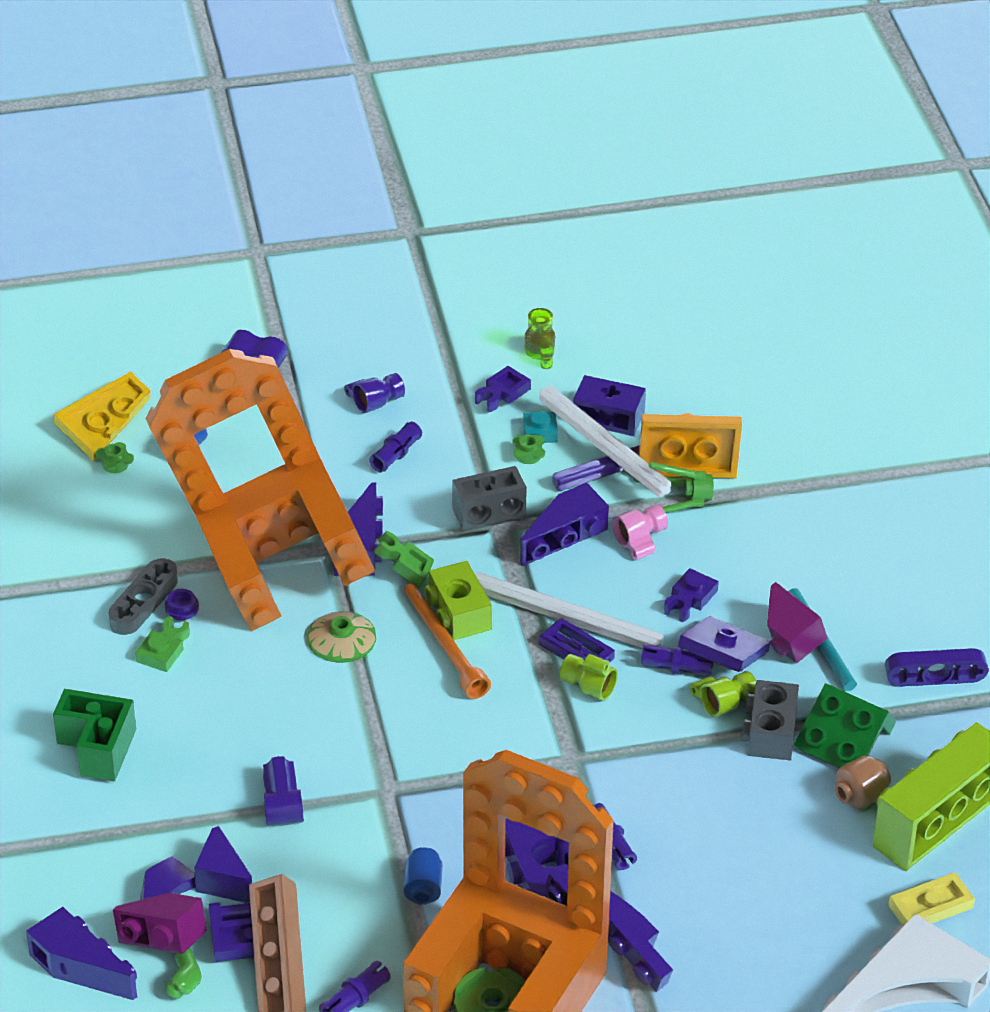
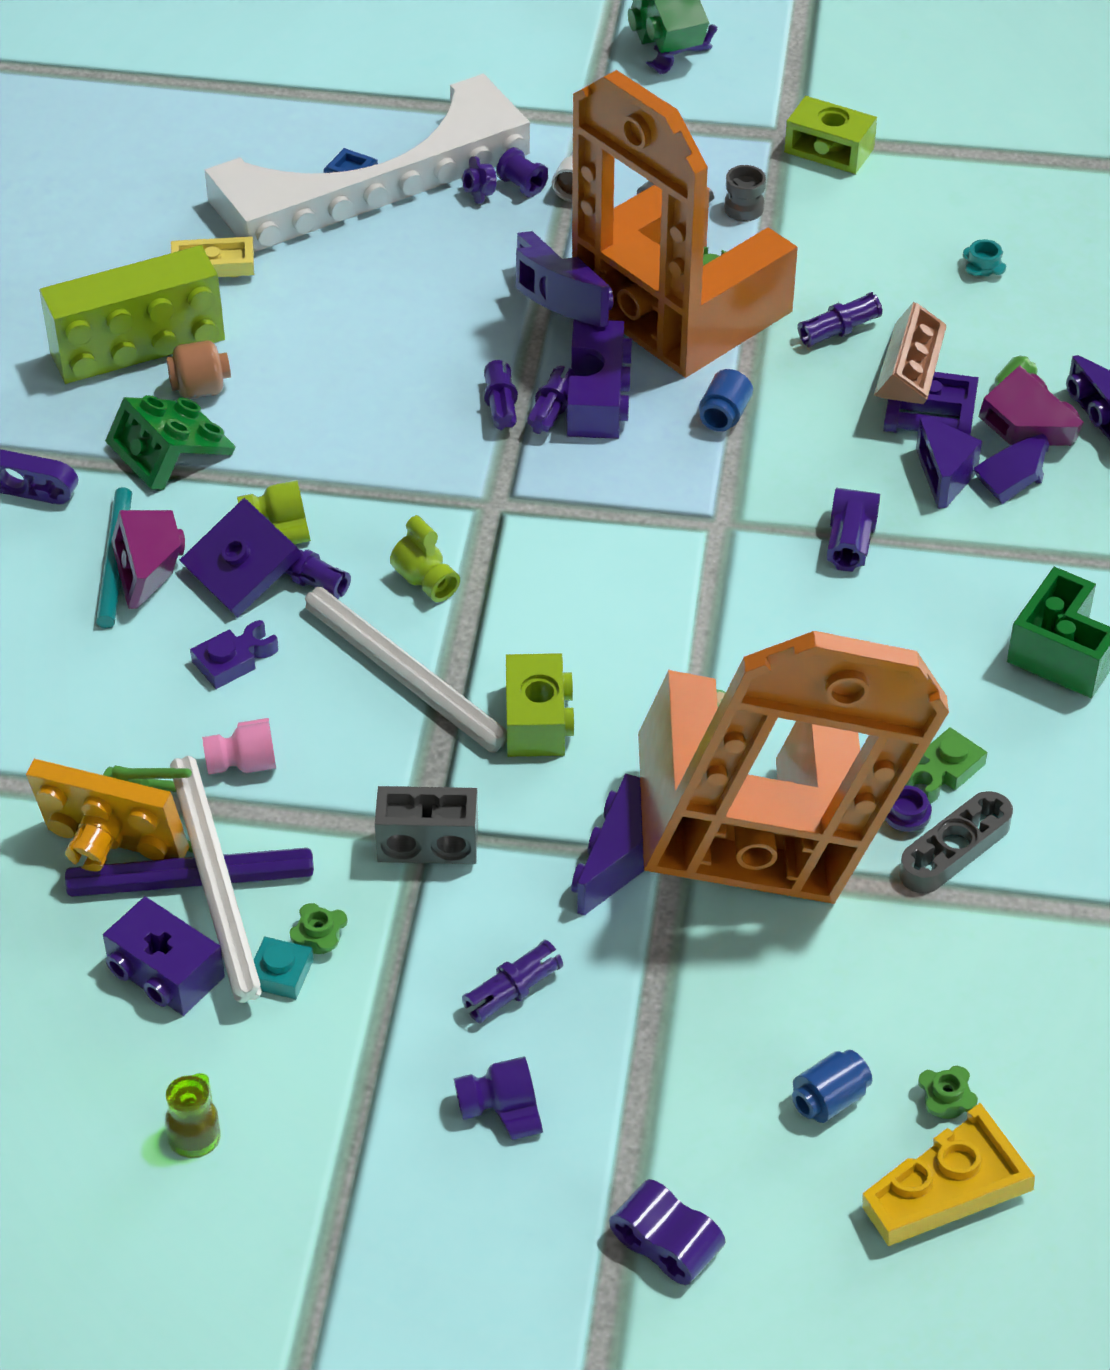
camera: 160 degrees left, 5 degrees up
bright green plate [374,531,434,587] -> none
orange piece [404,583,491,699] -> none
dark purple plate [475,365,531,412] -> none
dark purple slope [520,482,609,566] -> none
dark purple tile [539,618,615,662] -> none
dark grey brick [742,680,799,761] -> none

